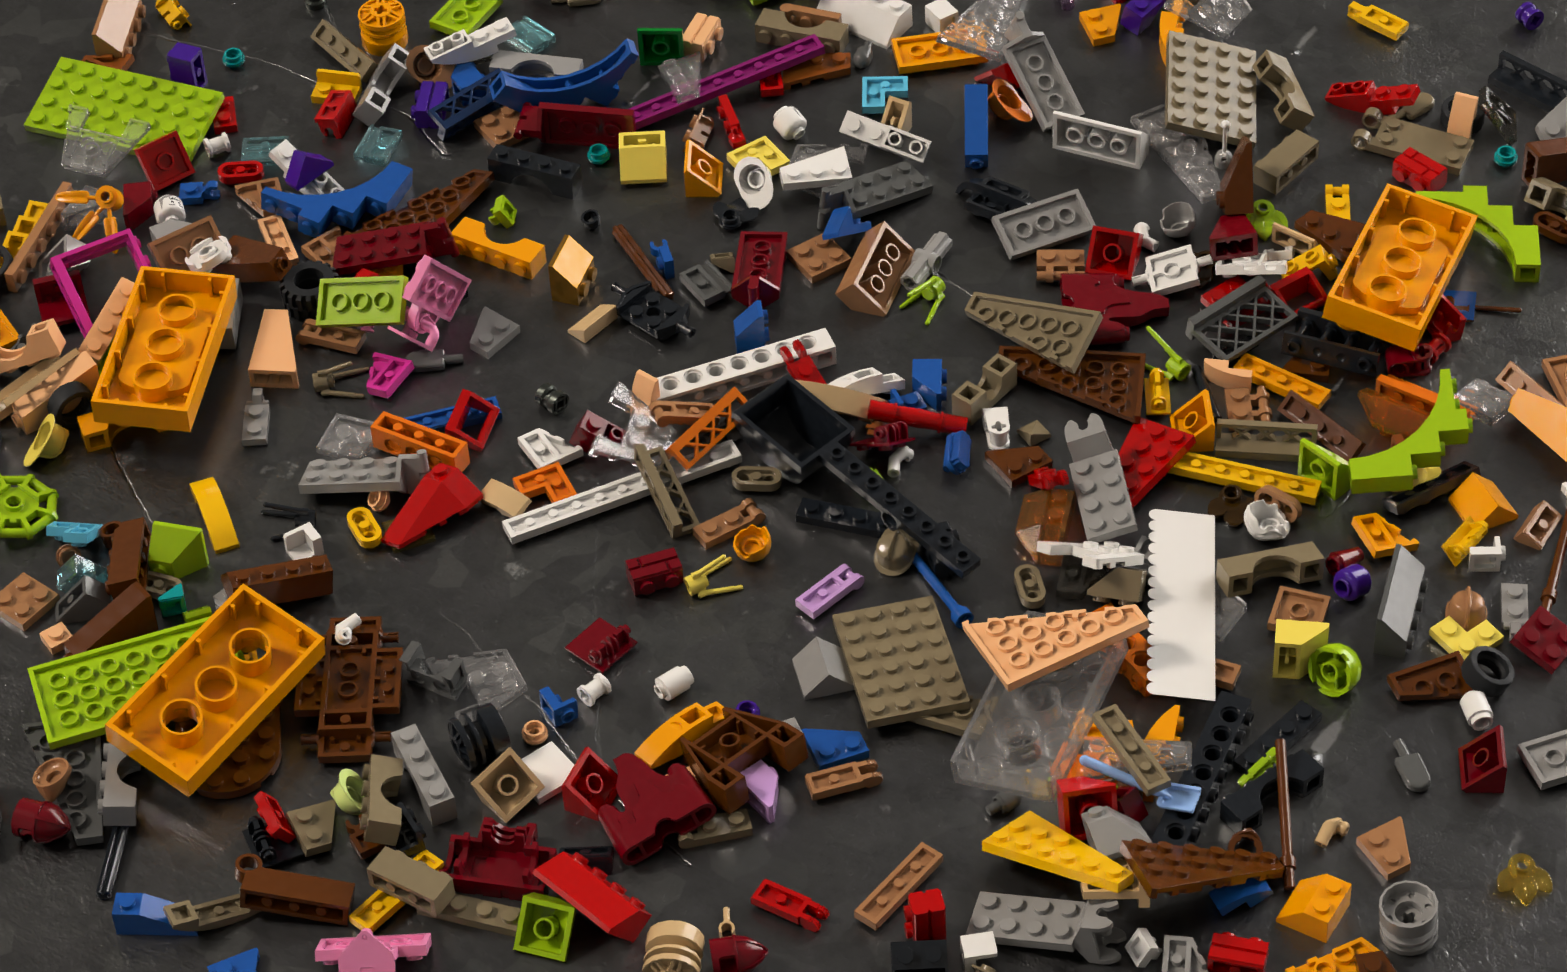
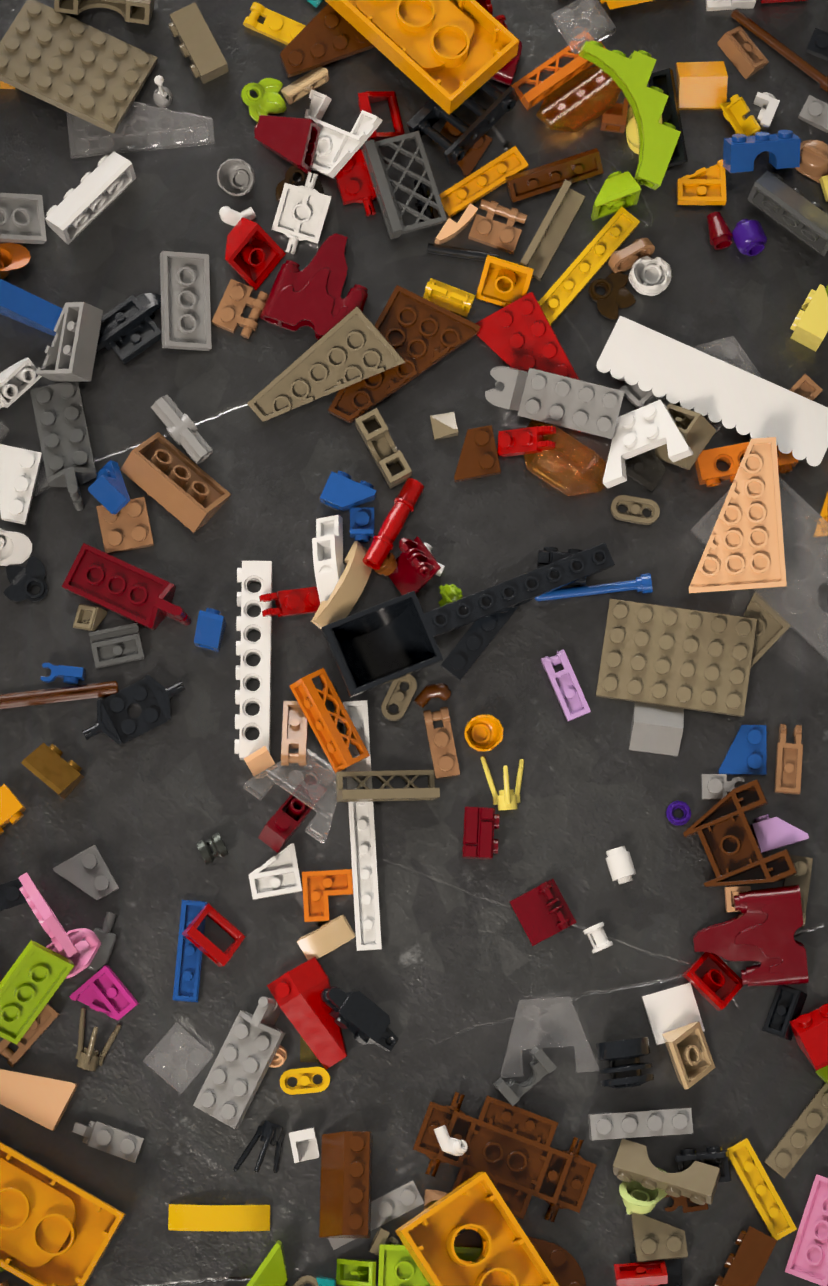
camera: 75 degrees left, 35 degrees up
dark tan brick [367,846,455,918] -> none
orange brick [370,411,470,472] -> none
dark red piece [439,817,557,901] -> none
light nougat plate [521,720,548,745] -> none
blue bracket [539,686,578,728] -> none
tan slope [568,304,618,343] -> none
light orange slope [634,701,724,769] -> none
dark tan piece [874,528,919,576] -> none
lime plant [899,276,946,326] -> none
blue piece [943,430,972,475] -> none
white piece [982,406,1010,450] -> none
lime plant [1145,326,1191,381] -> none
reddish brown slope [1216,136,1254,215] -> none
dark tan arch [1216,541,1325,598] -> none
medium nougat plate [1267,586,1331,631] -> none
yellow bracket [1281,244,1338,281] -> none
none -> light grey wedge [35,302,103,382]
none -> black hinge [321,987,398,1051]
none -> reddish brown arm [414,683,451,708]
none -> blue arch [723,130,801,173]

